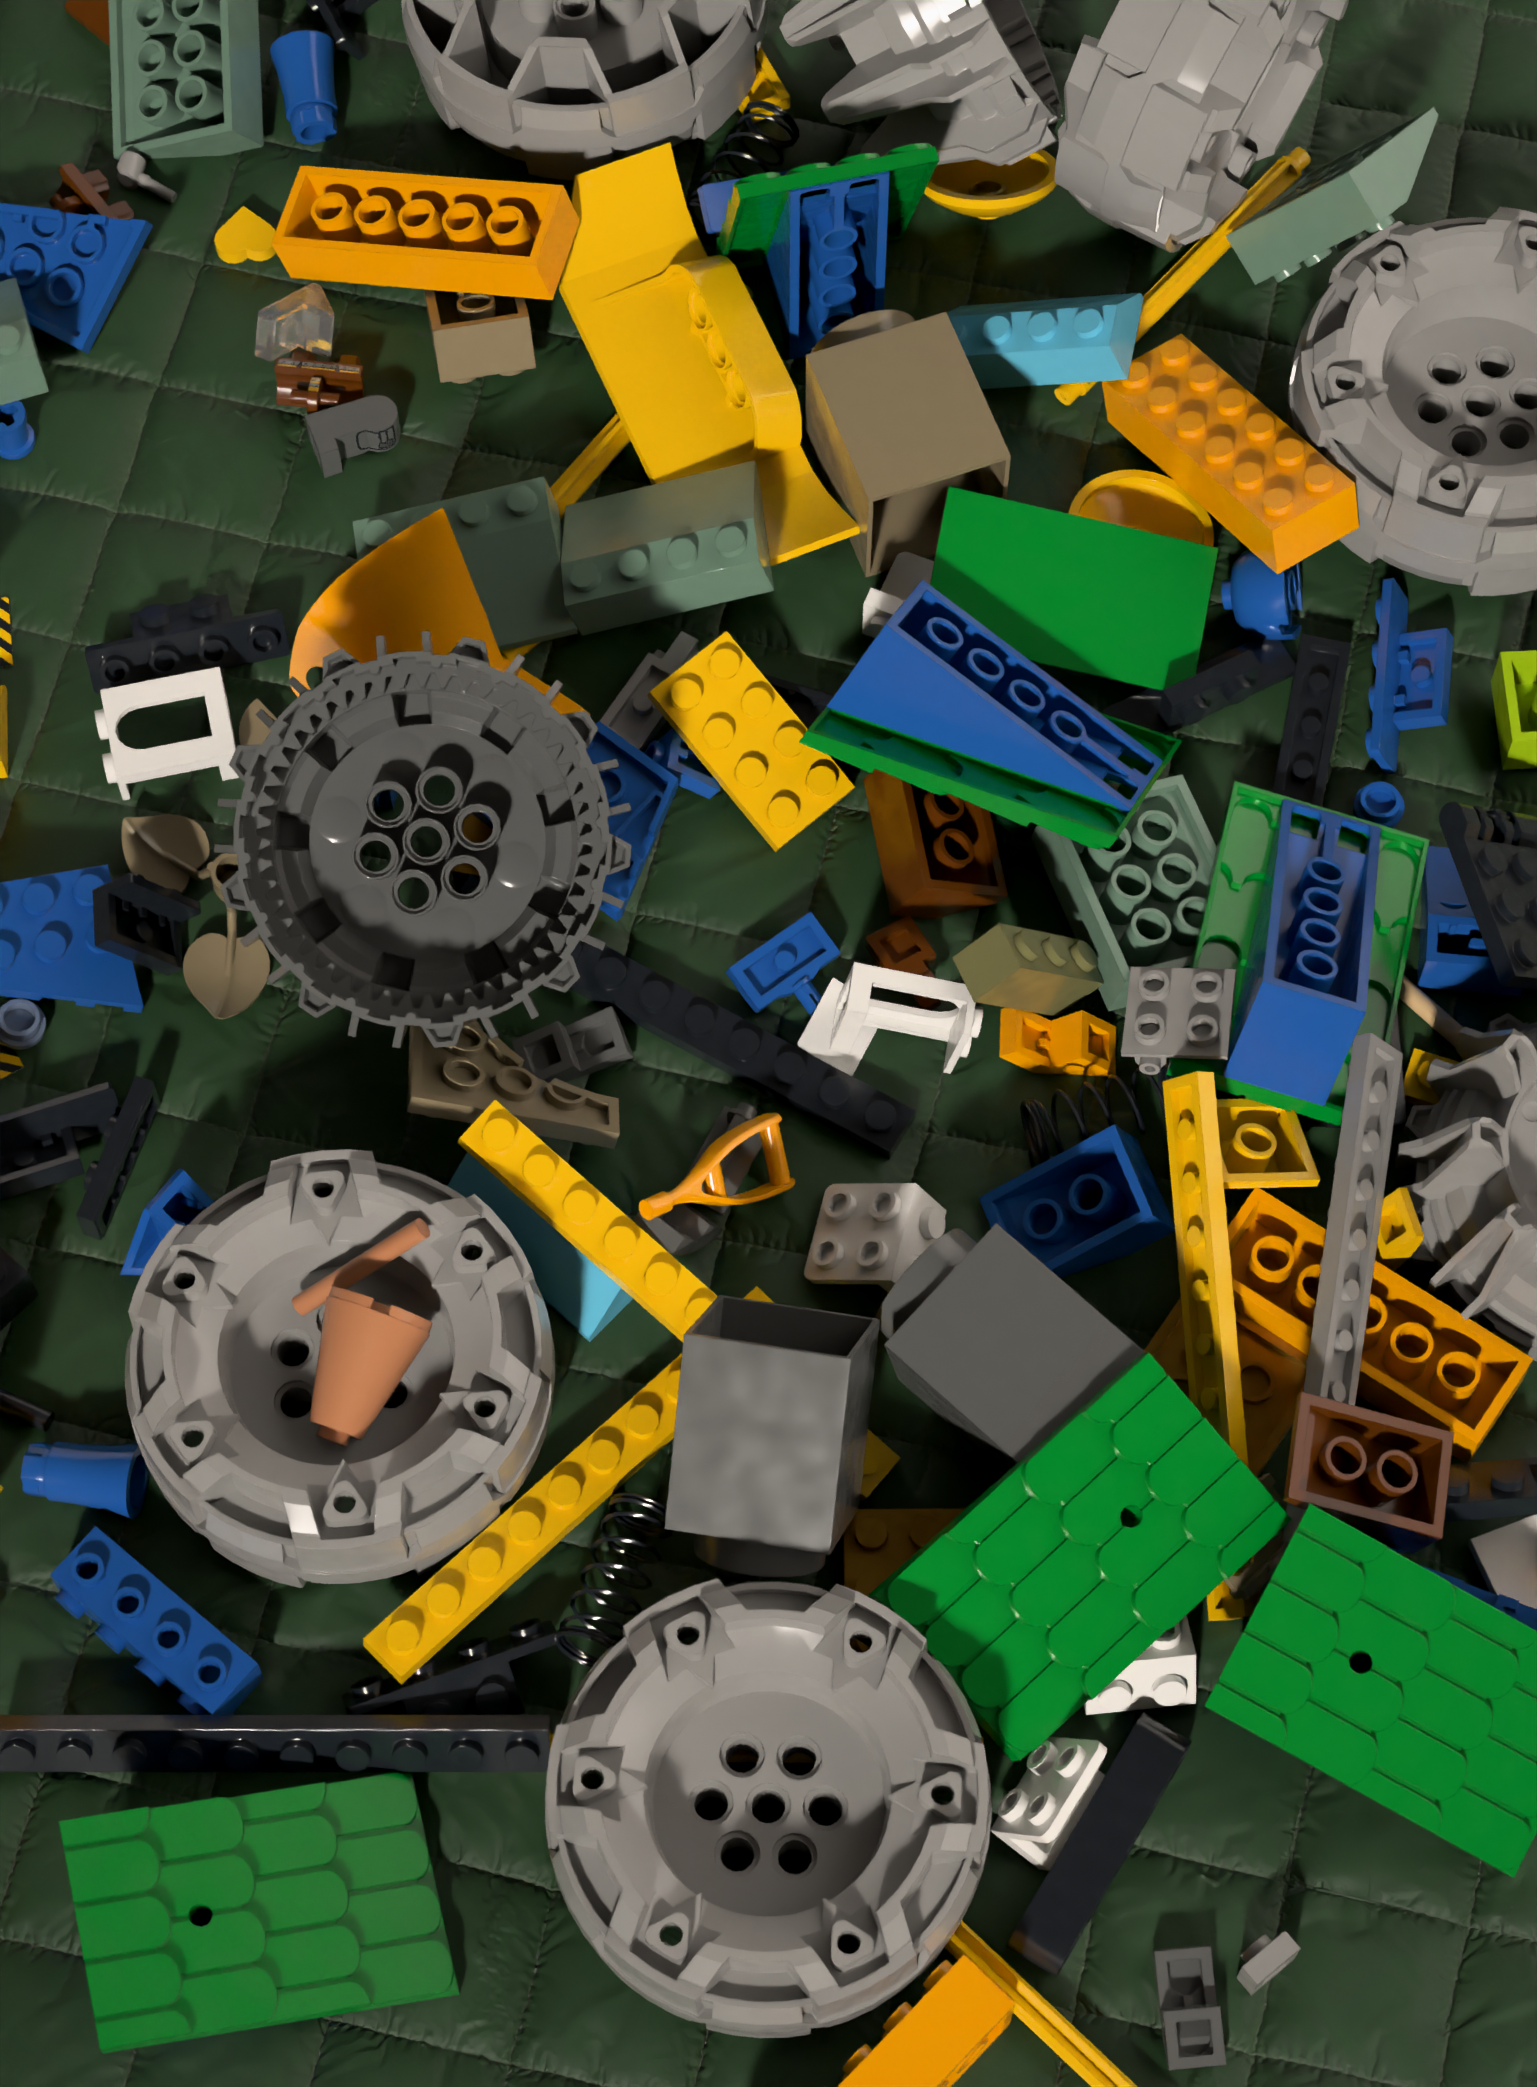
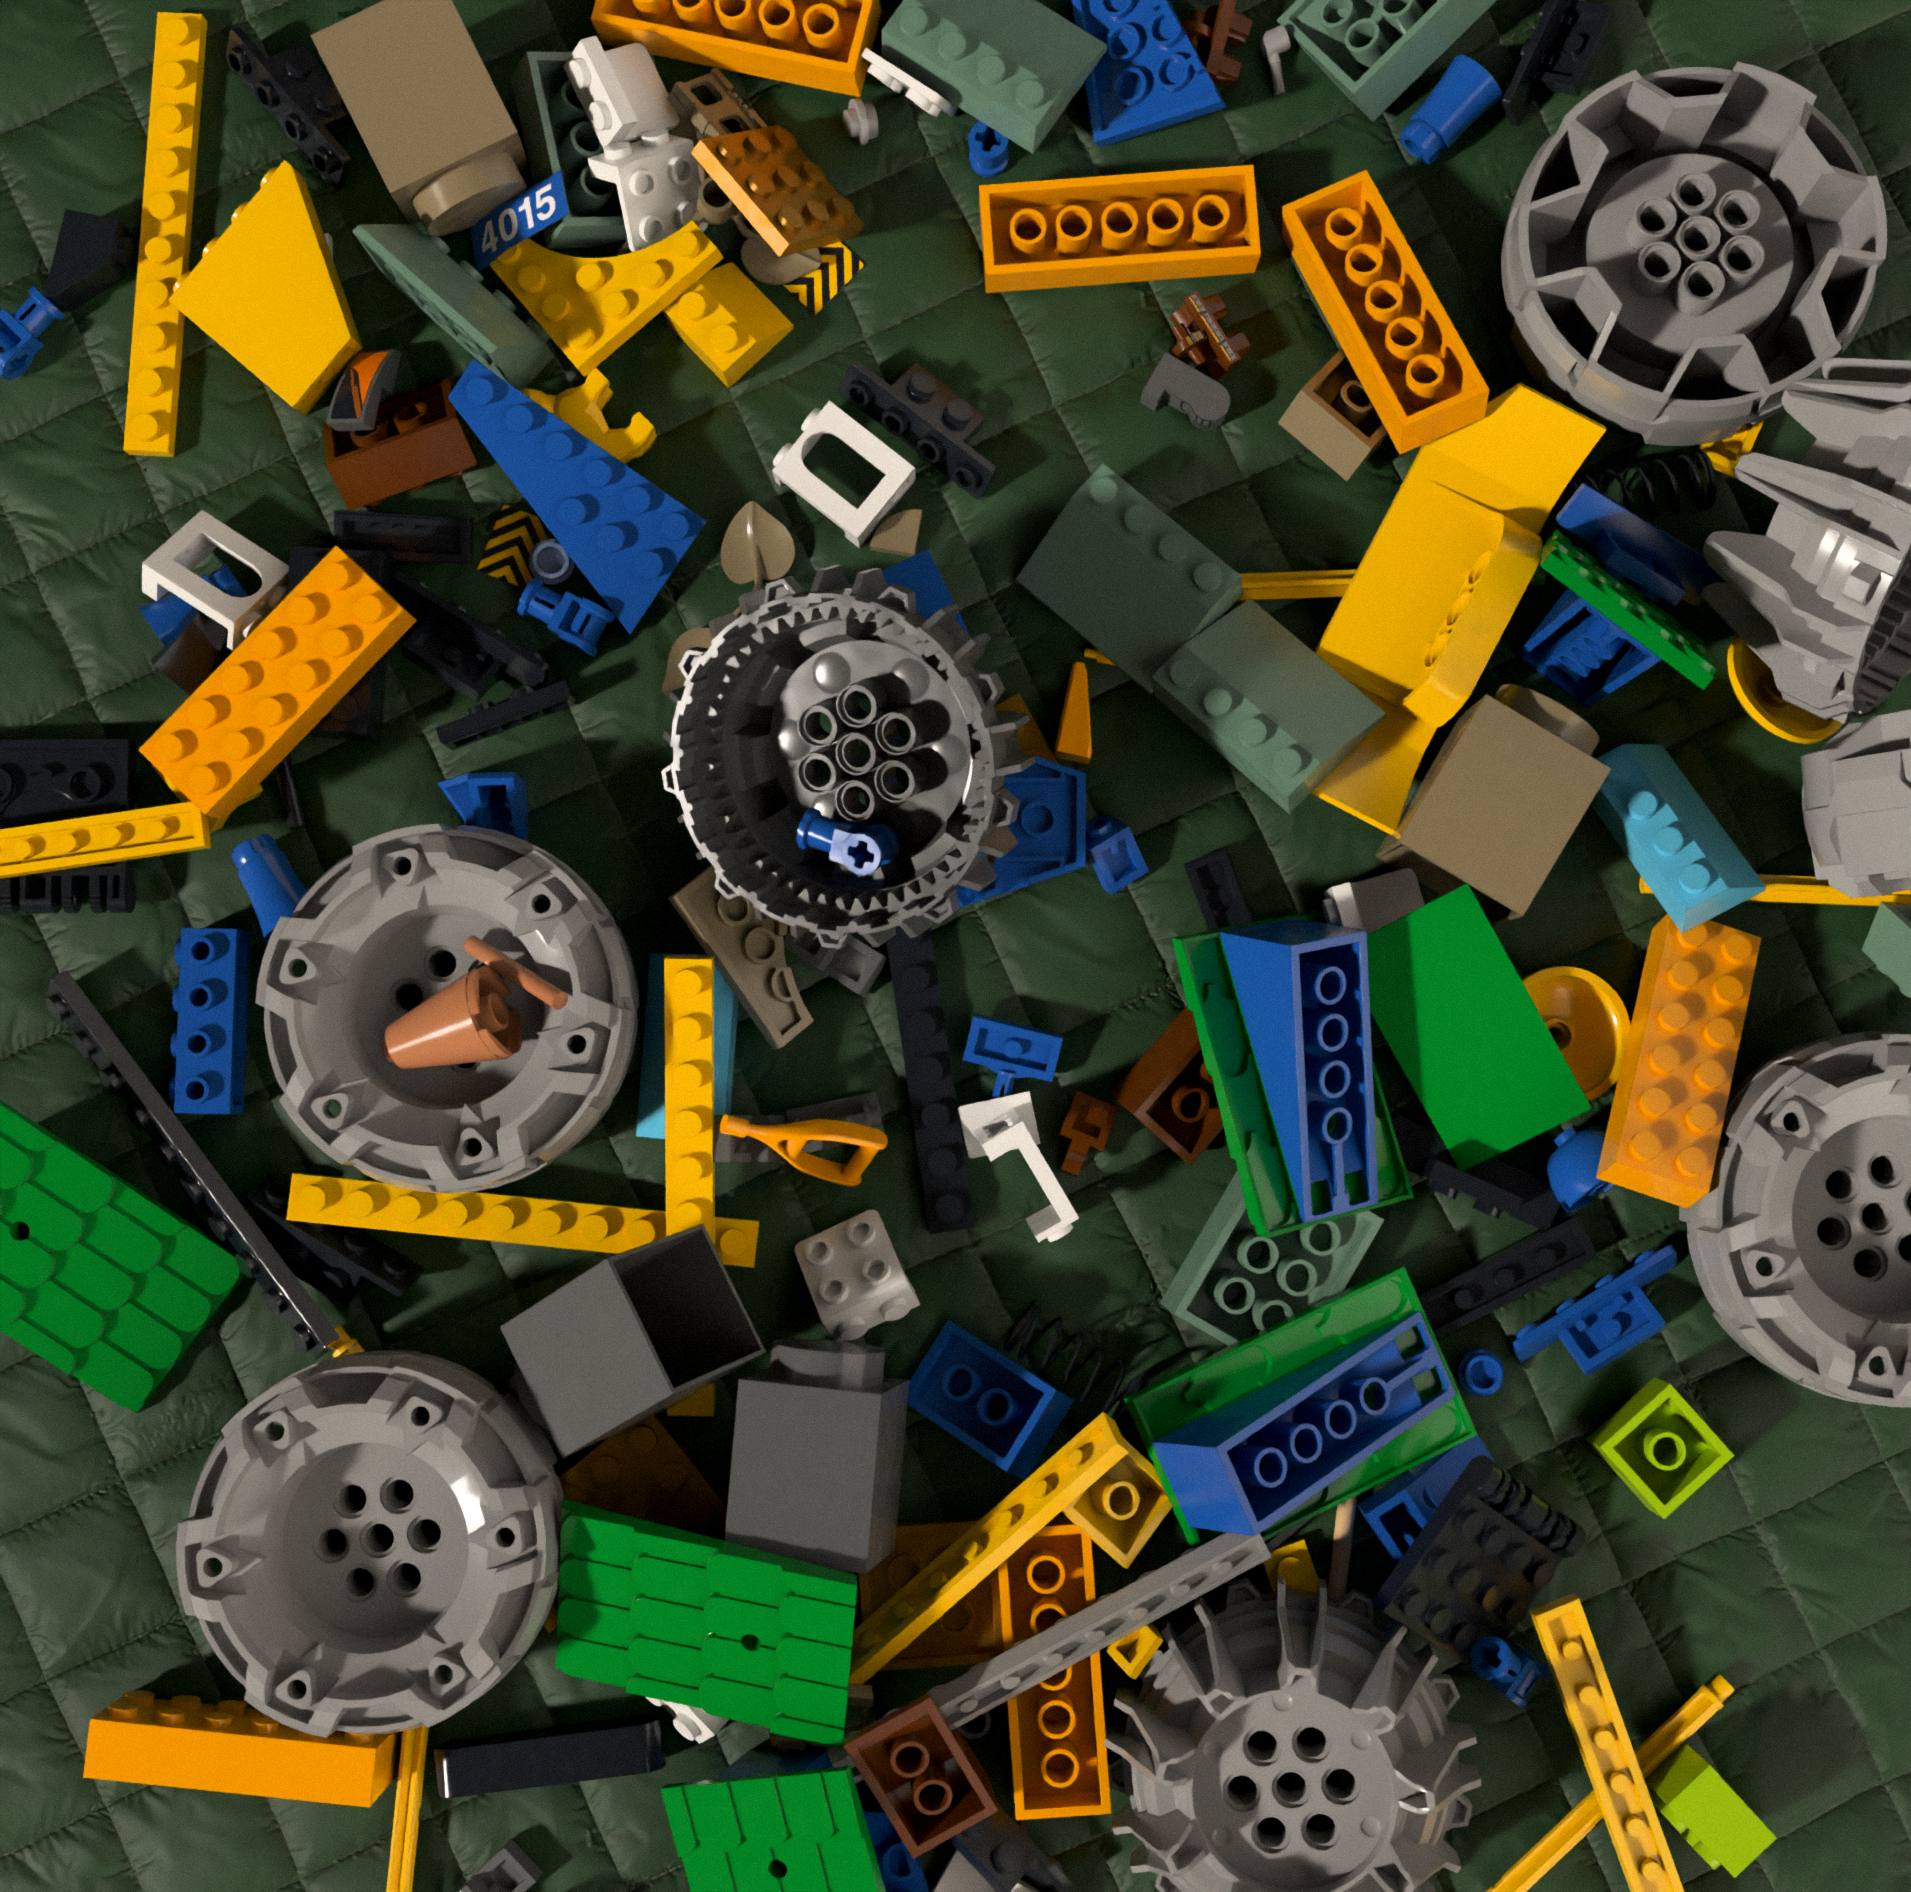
camera: 60 degrees right, 20 degrees up
black bracket [93,873,201,975] -> none
yellow tile [214,206,276,264] -> none
clear slope [255,283,335,362] -> none
light orange piece [289,508,507,697] -> none
black piece [555,1492,674,1667] -> none
light grey hinge [600,631,700,753] -> none
yellow plate [647,631,855,852] -> none
olive brick [952,923,1104,1017] -> none
white bracket [990,1737,1107,1871] -> none
light orange slope [999,1008,1116,1077] -> none
light grey hinge [1121,967,1236,1075] -> none
none -> blue connector [517,577,616,657]
none -> blue connector [796,807,899,876]
none -> light orange brick [979,165,1261,293]

